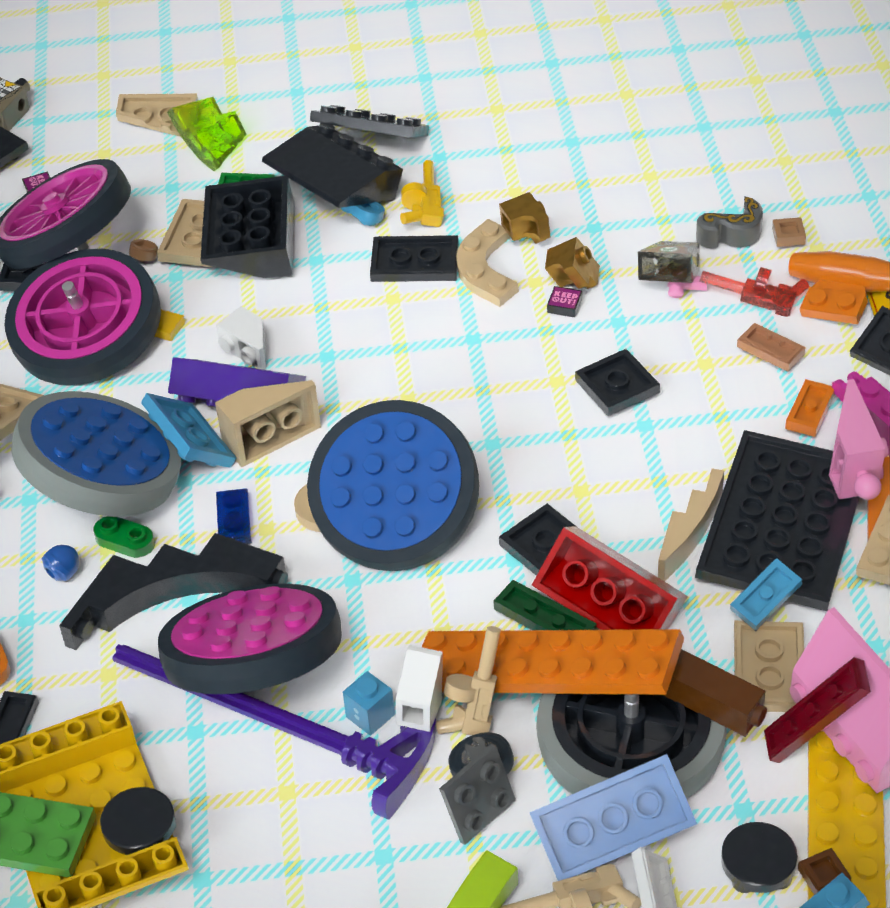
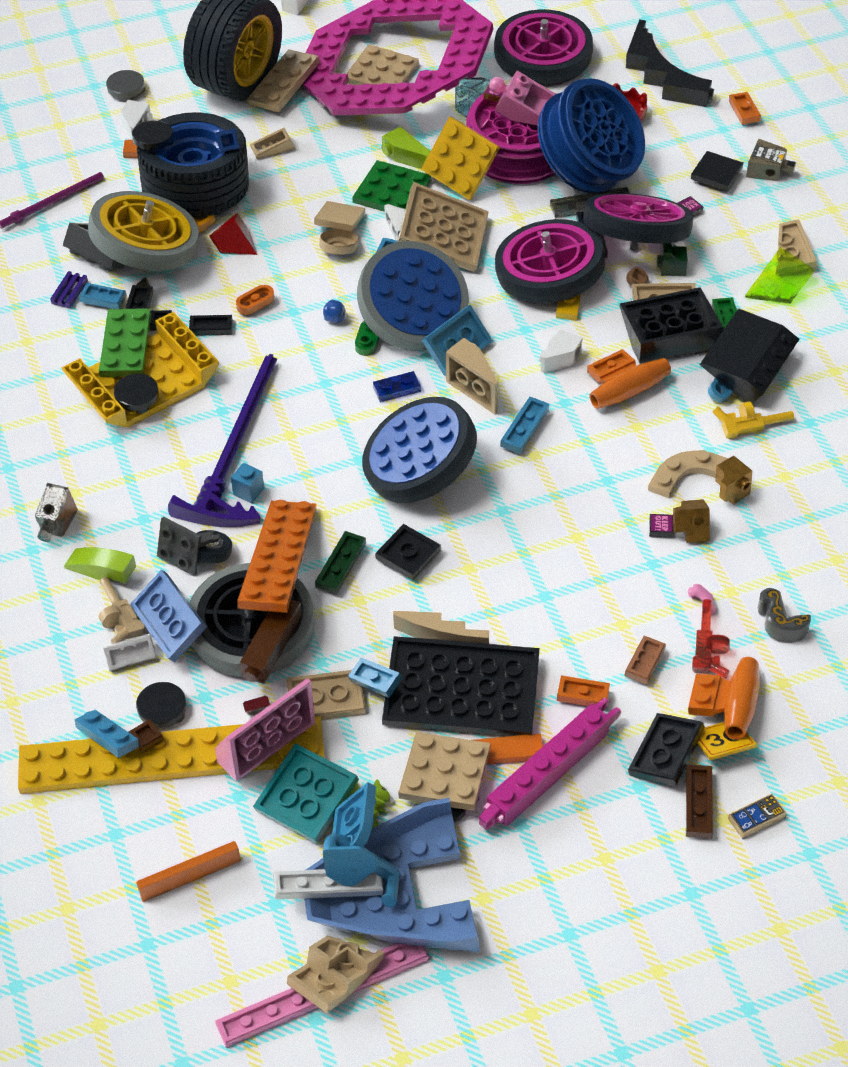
camera: 75 degrees right, 5 degrees up
black arch [59,533,288,650] -> none
wheel [158,583,342,694] -> none
dark purple slope [168,357,306,407] -> none
plate [310,104,429,138] -> none
black tile [370,235,459,282] -> none
white slope [396,645,443,732] -> none
tan piece [436,626,501,735] -> none
red slope [531,526,688,630] -> none
black plate [575,349,660,417] -> none
clear smoke torso [637,241,700,283] -> none
medium nougat plate [772,217,806,247] -> none
bright pink slope [829,379,888,500] -> none
none -> dark azure plate [500,396,550,454]
none -> orange plate [587,349,671,409]
none -> dark green brick [657,243,688,276]

